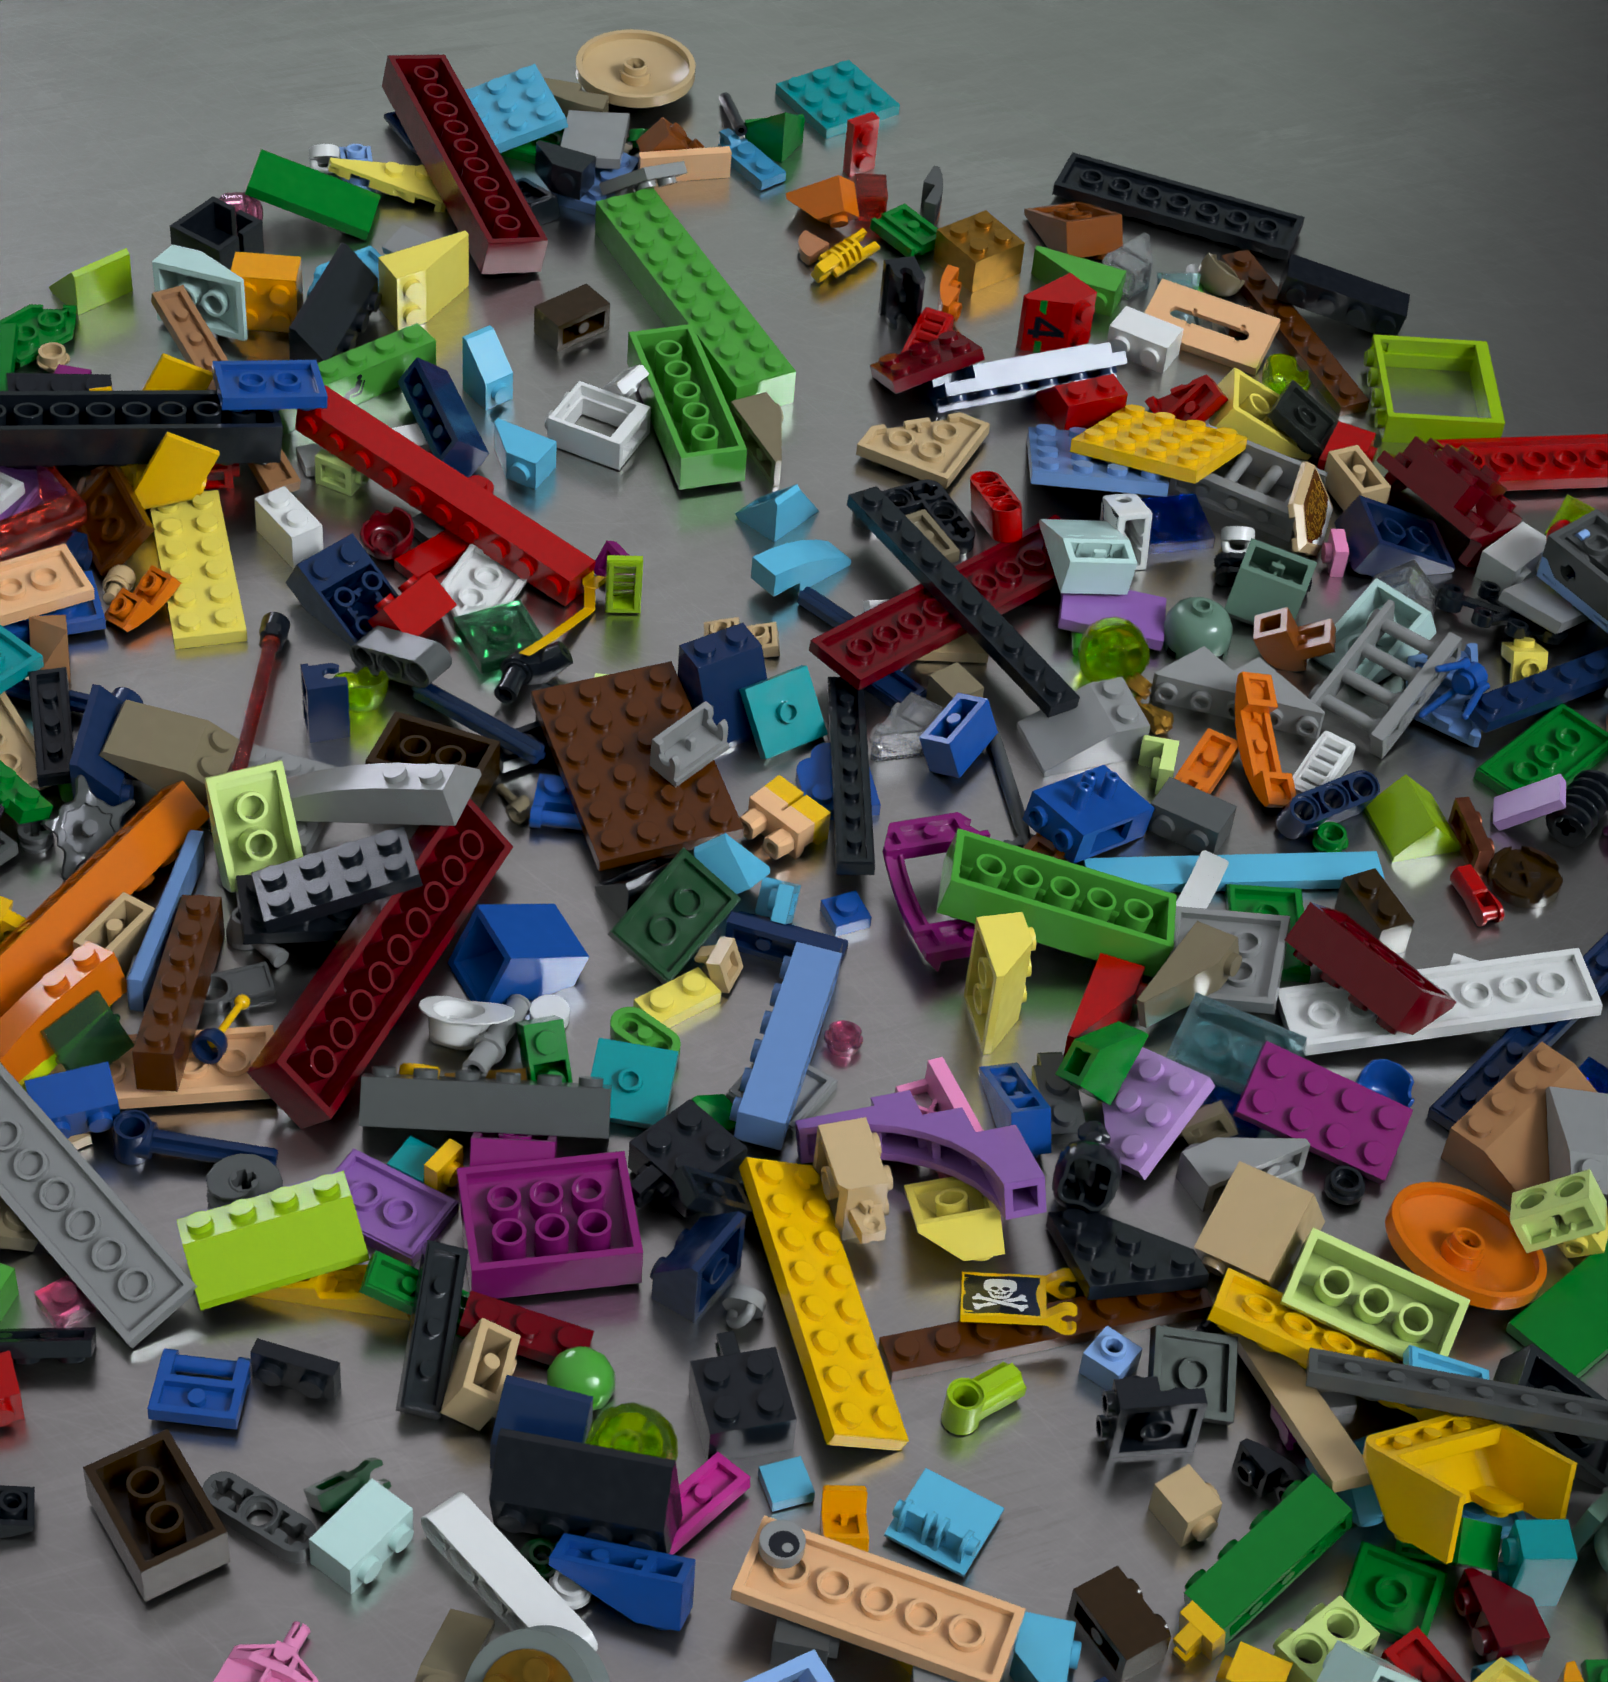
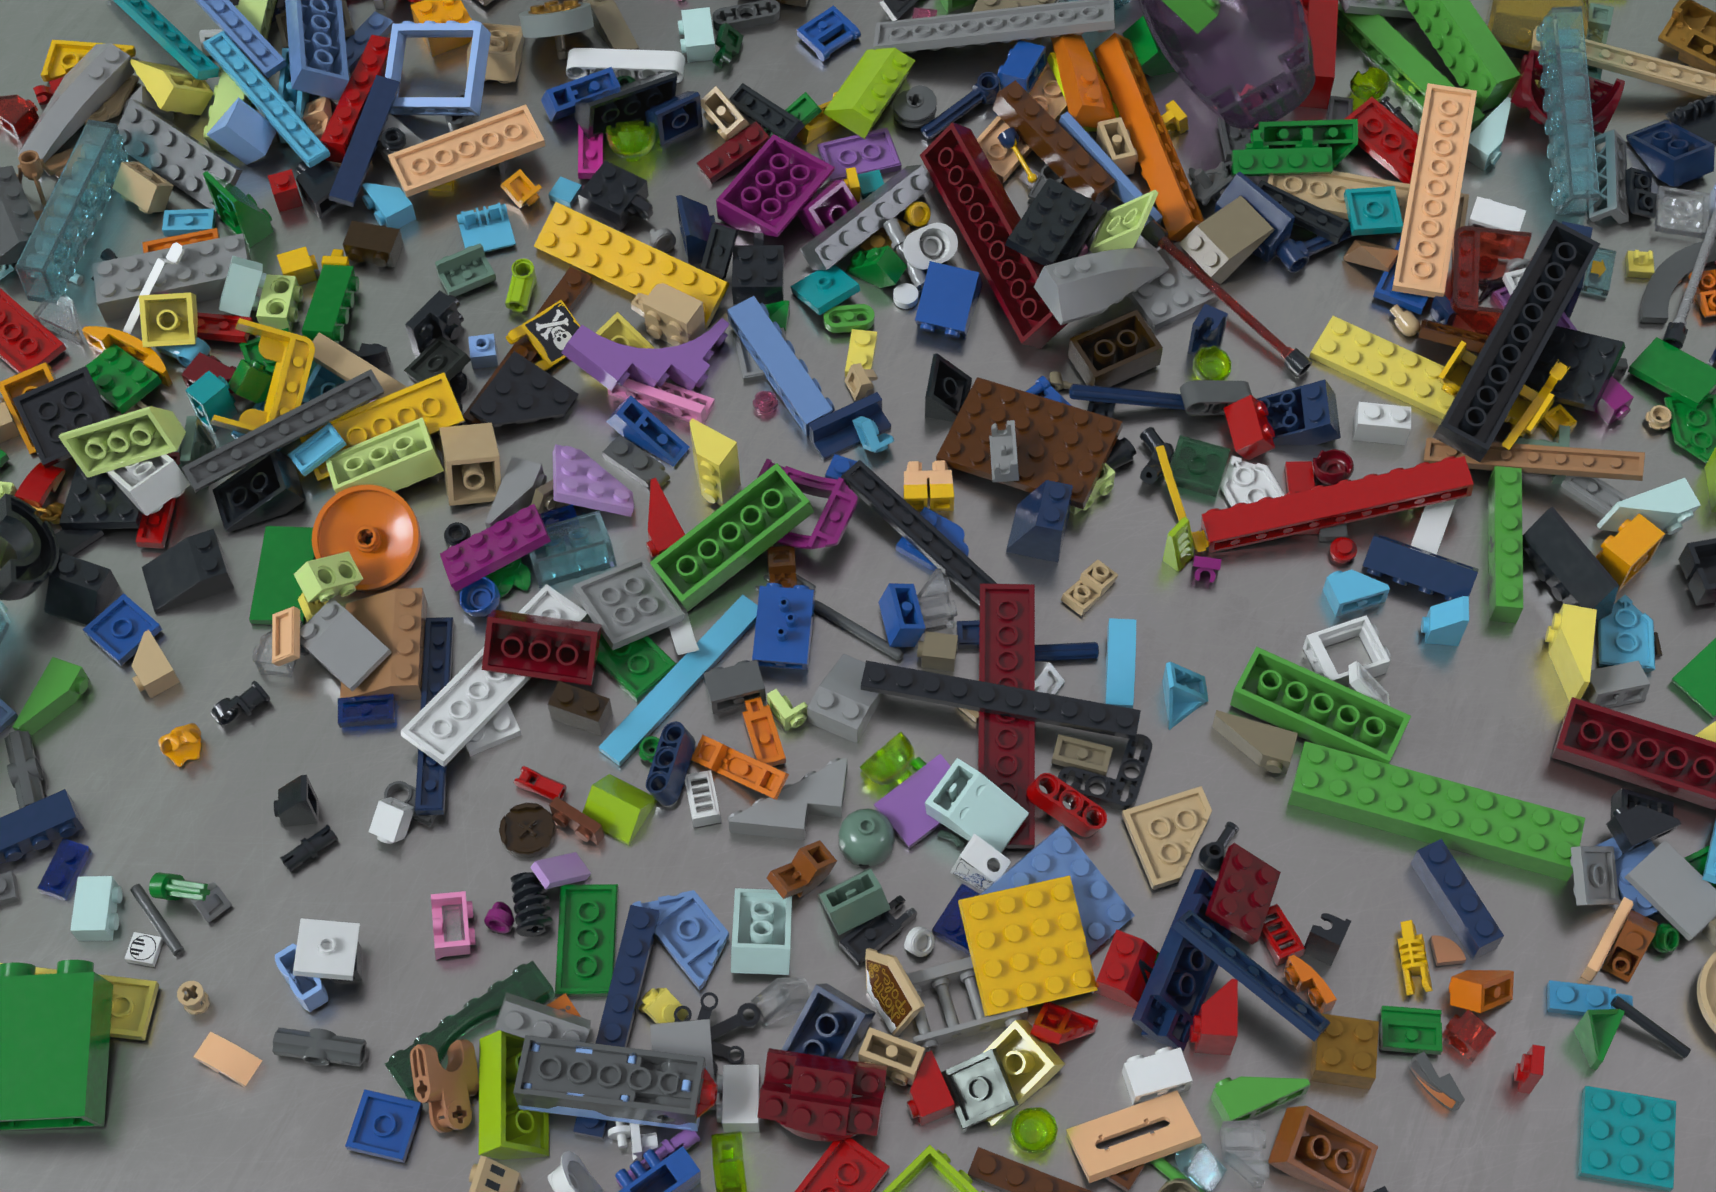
camera: 140 degrees right, 15 degrees up
clear green piece [40,990,134,1071] -> none
orange slope [104,565,181,632] -> none
blue plate [212,360,328,412] -> none
black plate [250,1338,341,1401] -> none
dark brown brick [534,283,610,352] -> none
bright green hair [547,1346,615,1410] -> none
dark green tile [608,847,741,984] -> none
medium azure slope [694,833,770,894] -> none
teal plate [739,665,828,759] -> none
light grey tile [758,1520,806,1569] -> none
black piece [1052,1120,1122,1214] -> none
green slope [1055,1021,1149,1105] -> none
pearl gold piece [1125,672,1174,735] -> none
dark tan slope [1137,921,1242,1028] -> none
tan brick [1148,1464,1223,1547] -> none
light grey fence [1308,599,1462,759] -> none
bright pink plate [1321,529,1349,577] -> none
blue plant [1418,657,1490,720] -> none
none -> sand green bracket [435,244,496,297]
none -> dark blue tile [1172,910,1330,1042]
none -> black bar [1199,822,1239,872]
none -> dark blue brick [1411,839,1504,960]

